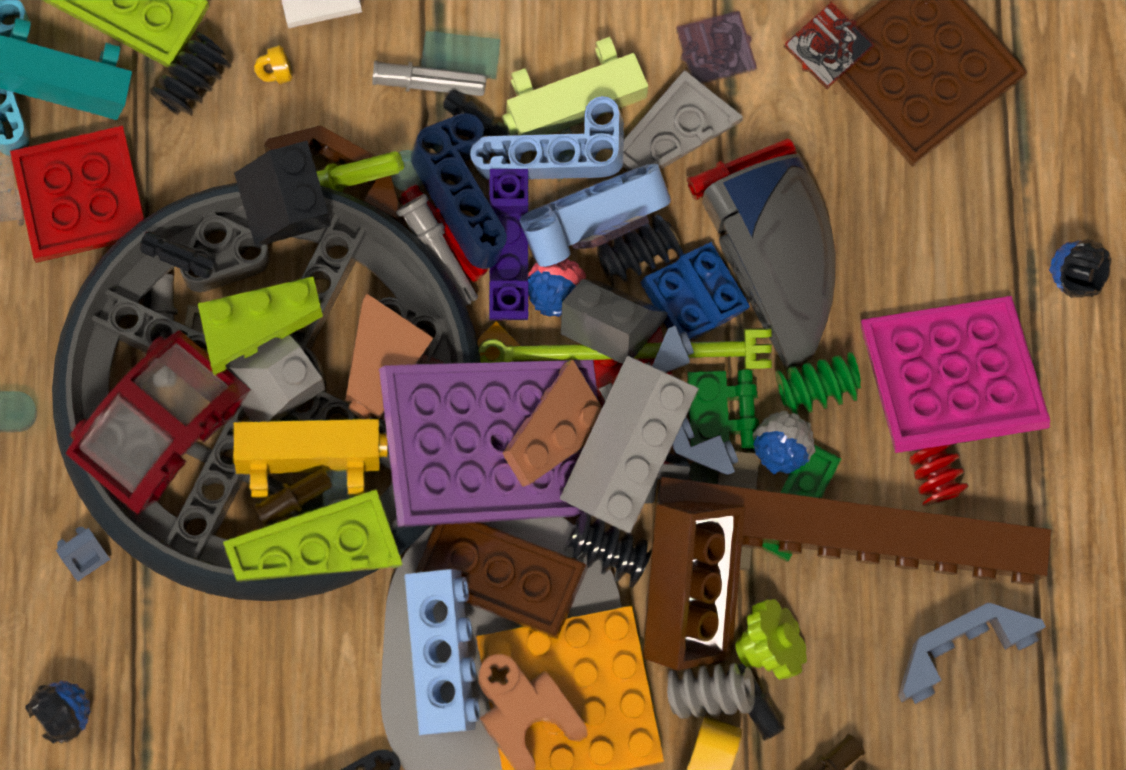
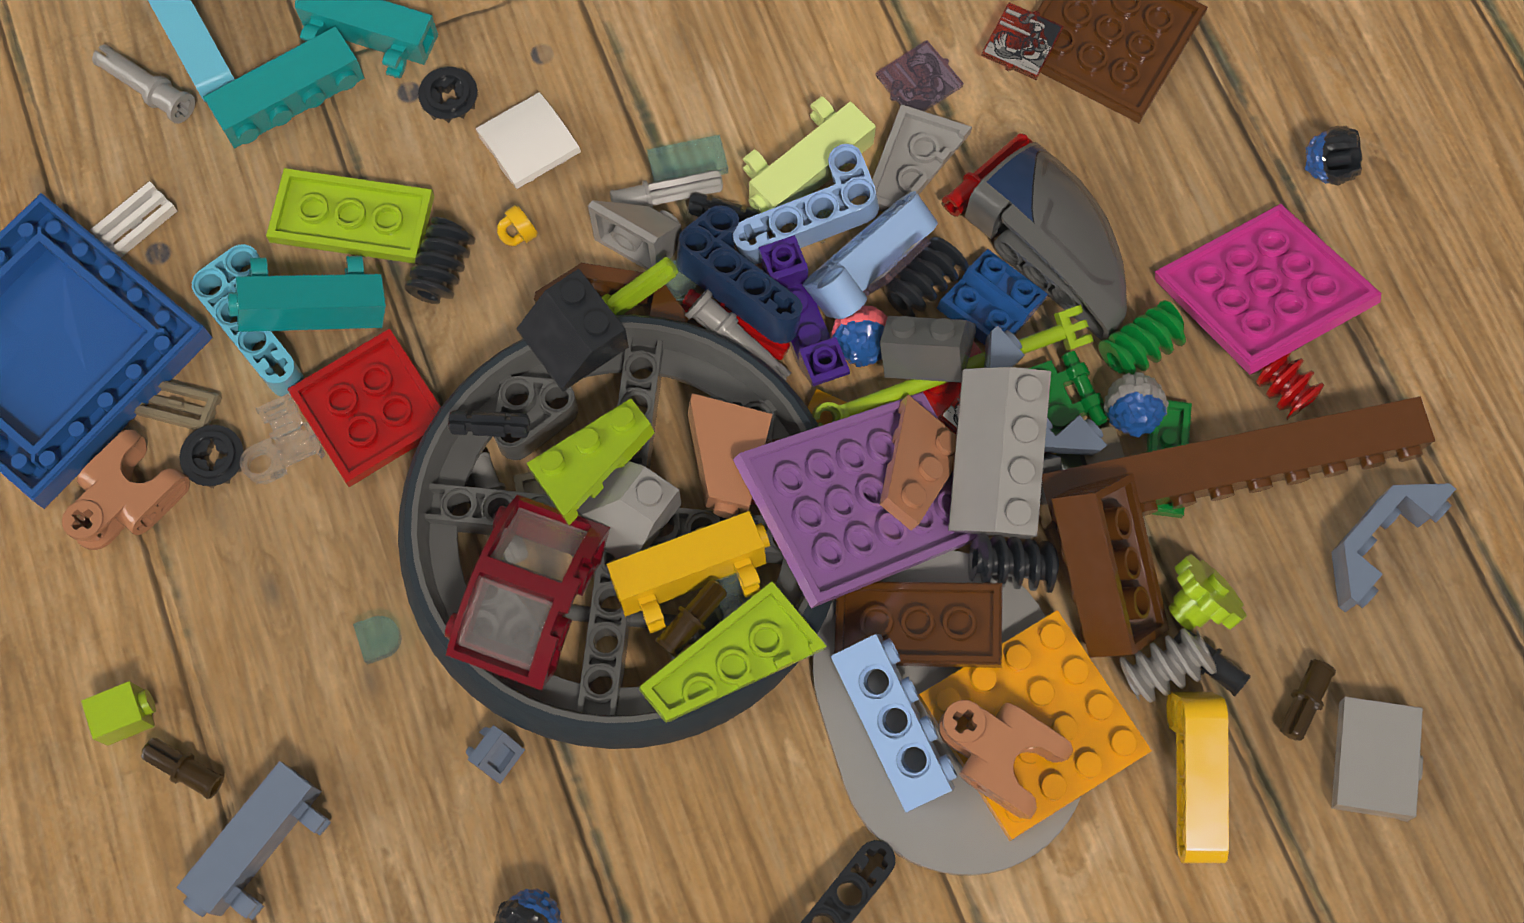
camera: 15 degrees left, 5 degrees down
none -> light grey slope [588,200,682,270]

